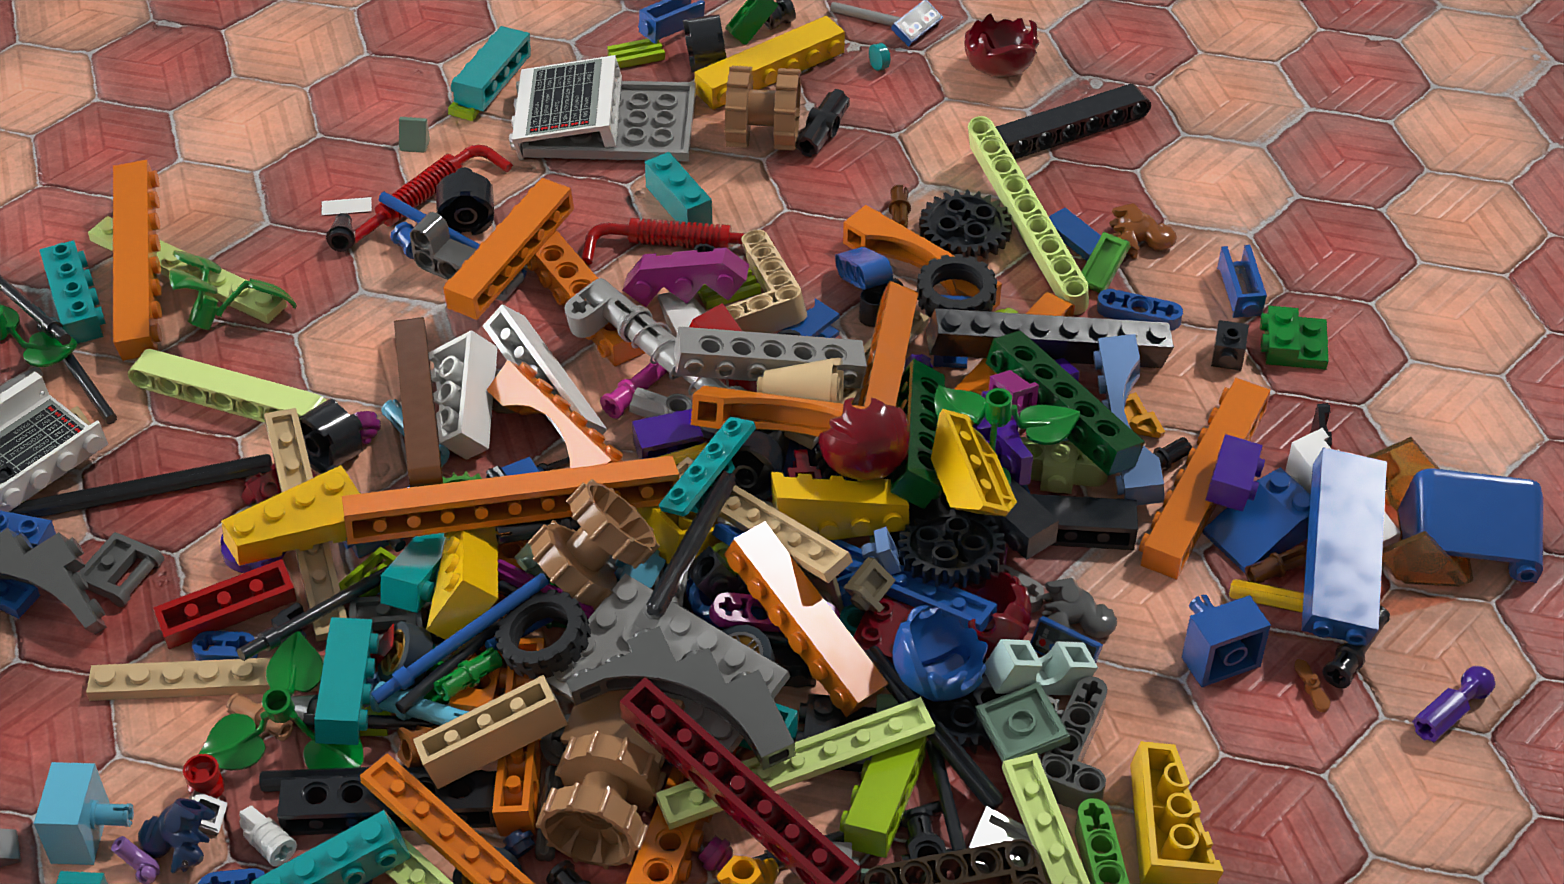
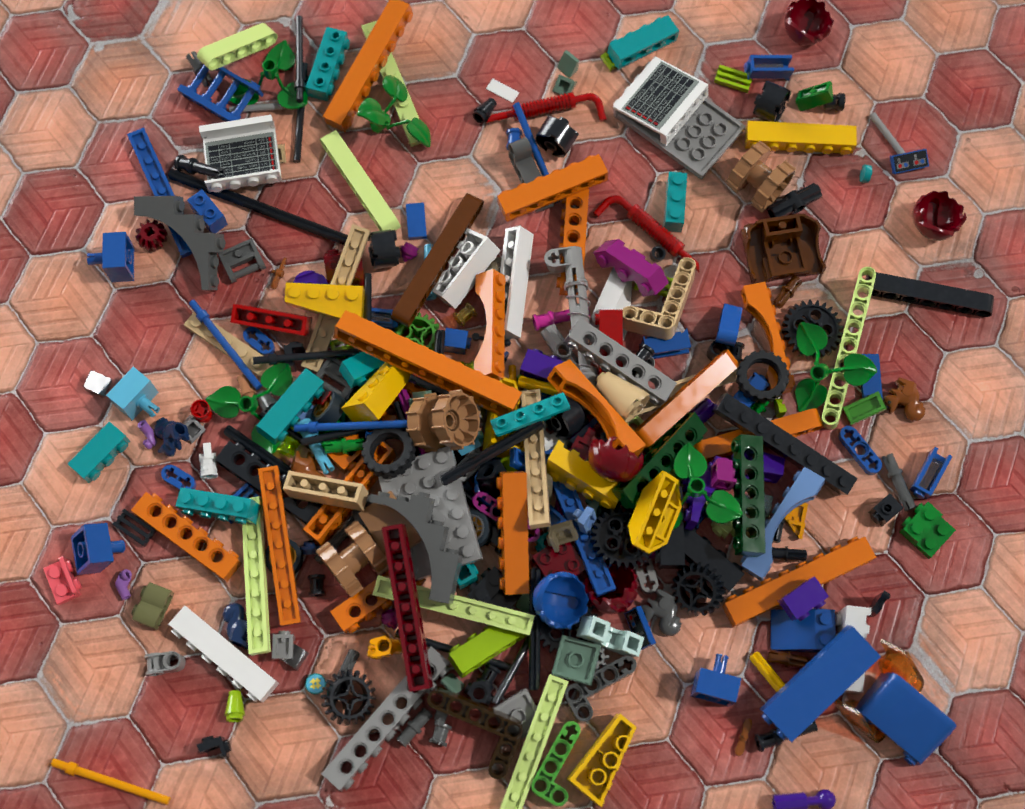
camera: 35 degrees right, 25 degrees up
none -> blue bar [189,300,262,390]
none -> dark orange piece [271,257,287,290]
none -> clear neon green wheel [276,436,300,458]
none -> blue tile [406,203,427,240]
none -> clear yellow bush [453,302,478,327]
none -> sand green slope [553,75,577,95]
none -> black gear [671,562,726,616]
none -> reddish brown piece [741,214,826,284]
none -> green plant [795,322,877,412]
none -> dark grey pin [882,453,917,511]

